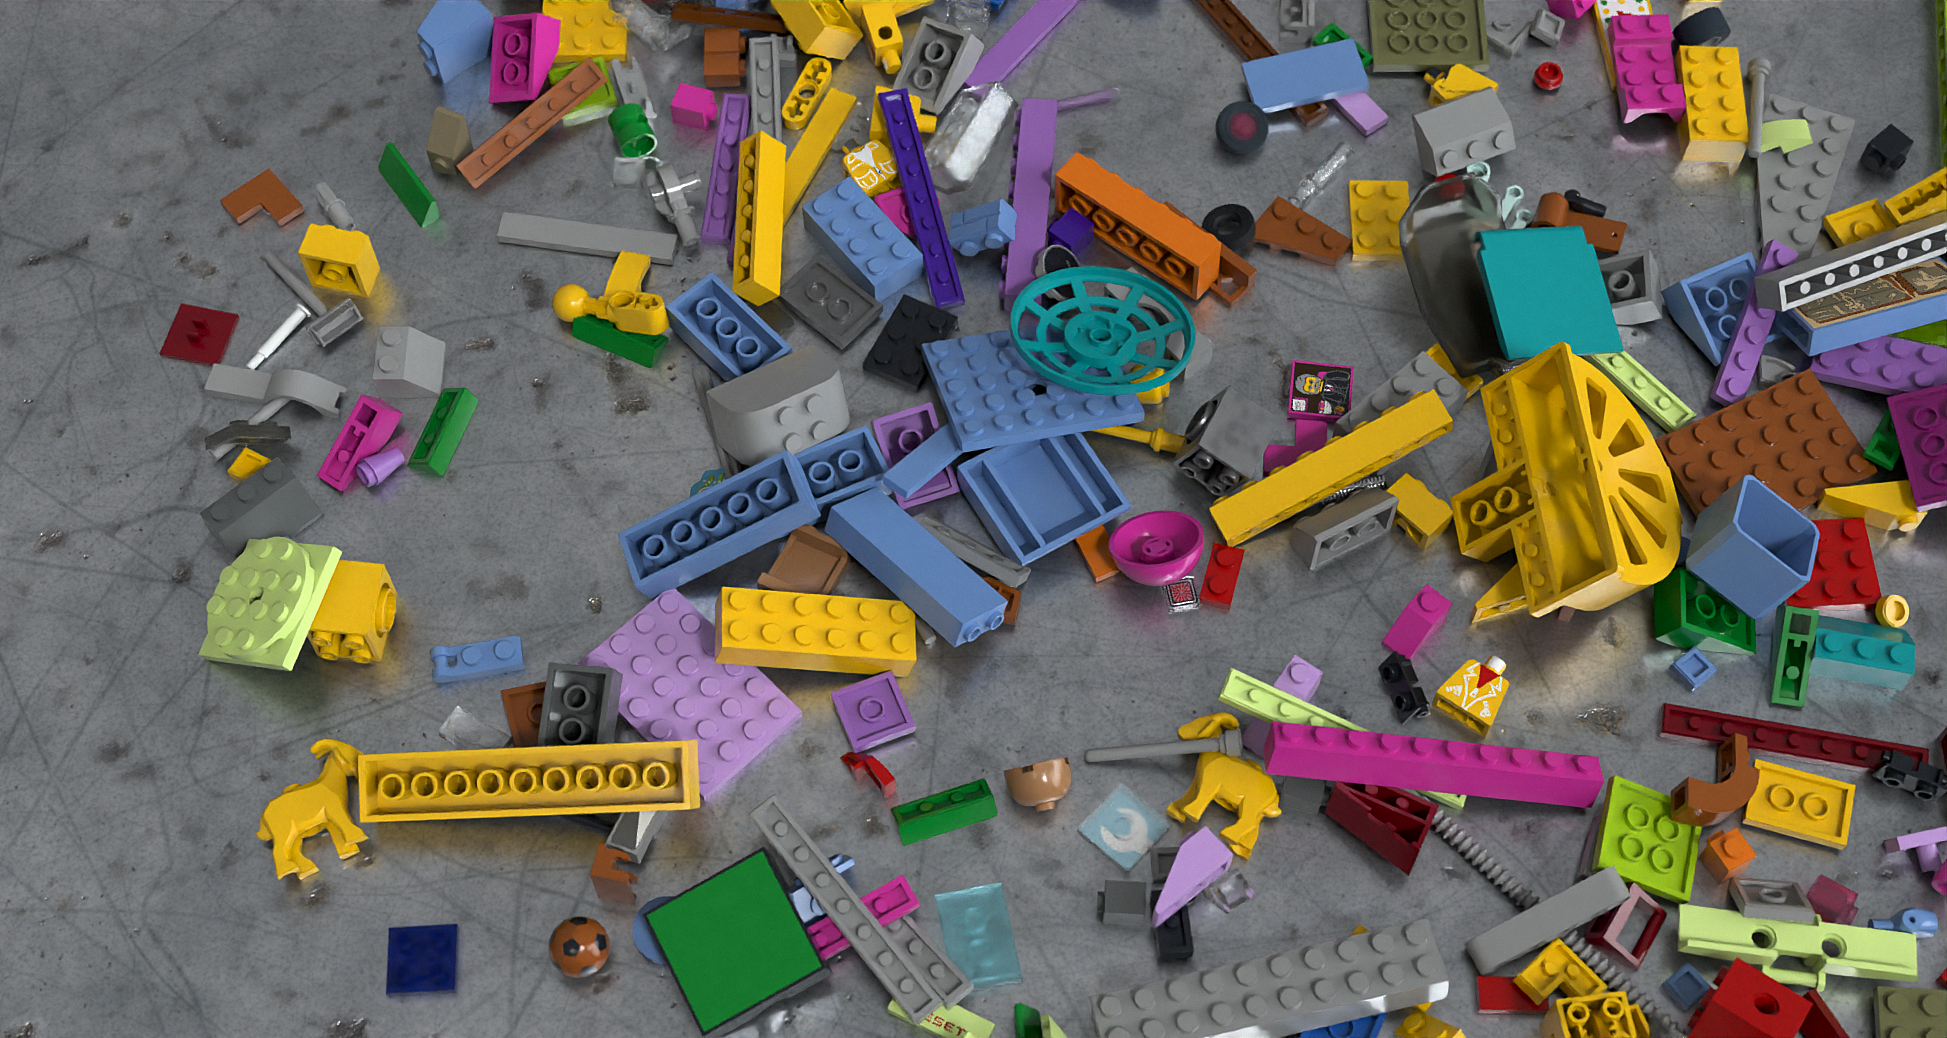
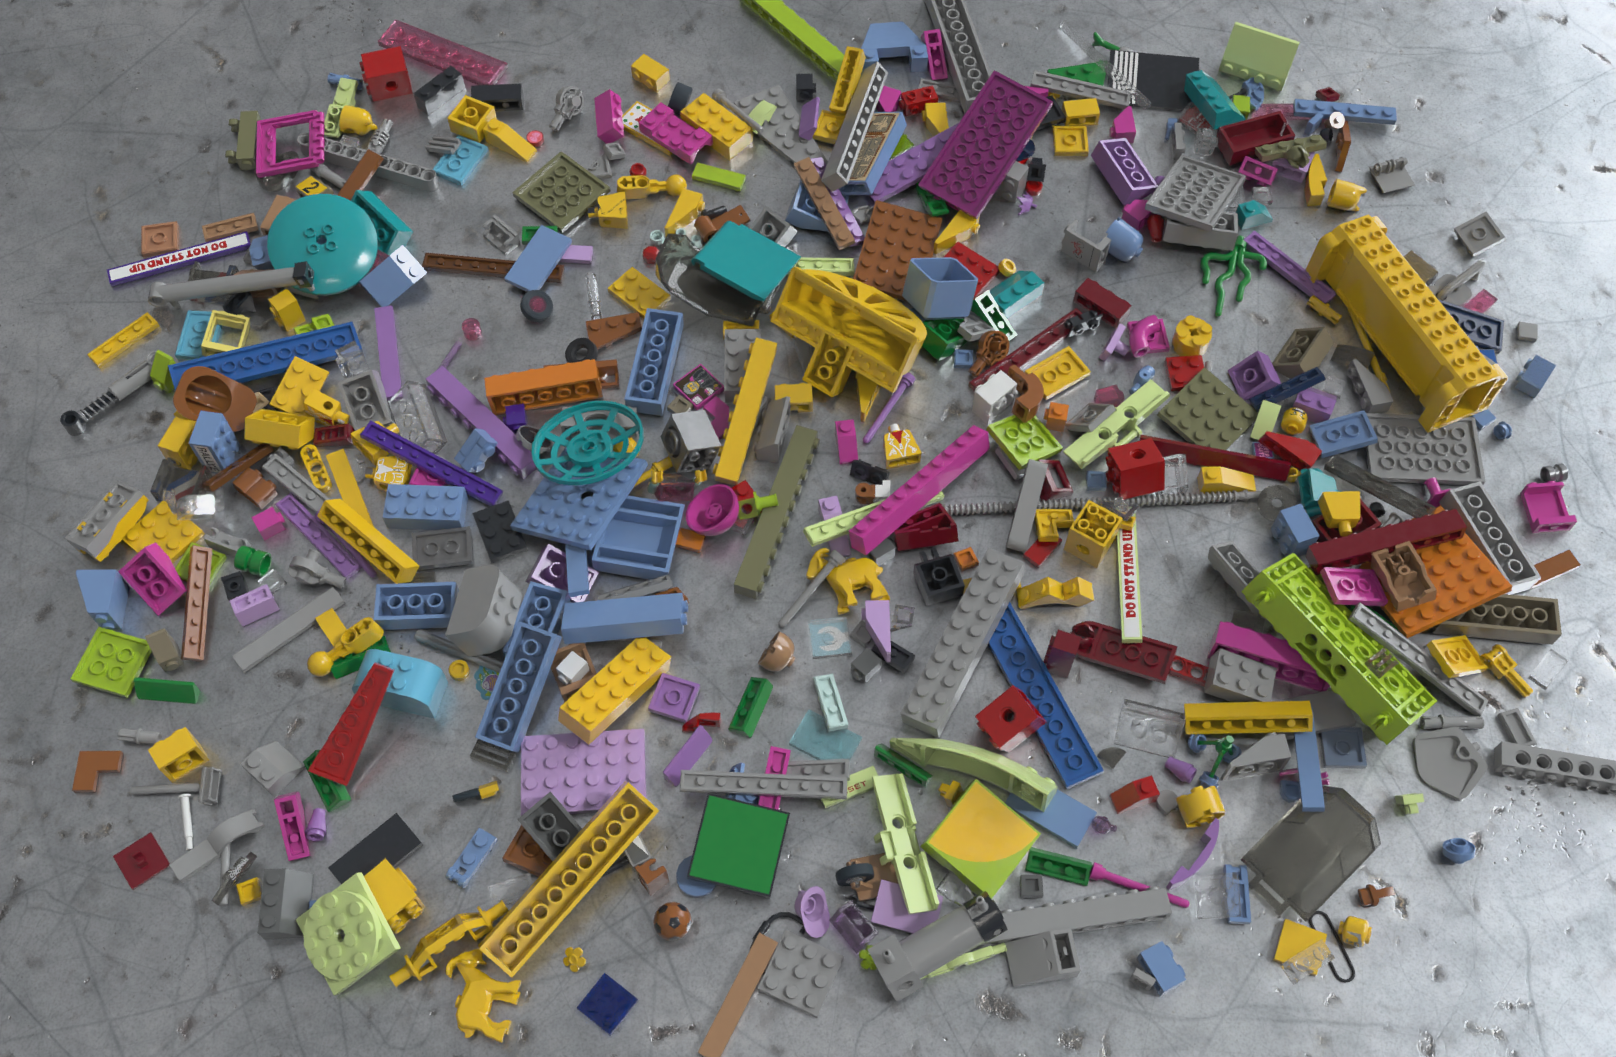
camera: 50 degrees left, 0 degrees up
light grey slope [1411,86,1516,177] -> none
none -> lime plate [70,626,152,698]
none -> black brick [221,571,249,602]
none -> lavender hinge [230,584,280,627]
none -> red wing [308,662,395,786]
none -> dark red slope [313,423,355,446]
none -> black tile [328,813,423,884]
none -> medium azure brick [352,649,448,719]
none -> yellow plate [389,900,509,988]
none -> yellow tile [448,660,470,681]
none -> piece [452,781,499,803]
none -> clear pink wheel [462,318,482,341]
none -> clear smoke tile [470,739,517,772]
none -> white brick [556,651,589,685]
none -> yellow plant [563,947,586,972]
none -> yellow beam [617,174,687,199]
none -> medium blue brick [624,308,684,416]
none -> torso [647,470,707,501]
none -> medium lavender slope [663,725,713,787]
none -> yellow slope [664,188,705,239]
none -> dark tan tile [667,395,693,414]
none -> lime tile [692,162,746,192]
none -> olive brick [734,425,820,599]
none -> lime bracket [738,491,779,520]
none -> medium nougat plate [794,157,855,250]
none -> medium lavender slope [799,97,820,140]
none -> light aqua tile [813,674,849,732]
none -> leg [855,480,890,505]
none -> medium lavender piece [863,372,916,443]
none -> black hinge [913,547,965,606]
none -> orange tile [953,547,979,572]
none -> light grey wing [957,311,996,341]
none -> dark orange pin [968,330,1010,377]
none -> white brick [972,370,1018,425]

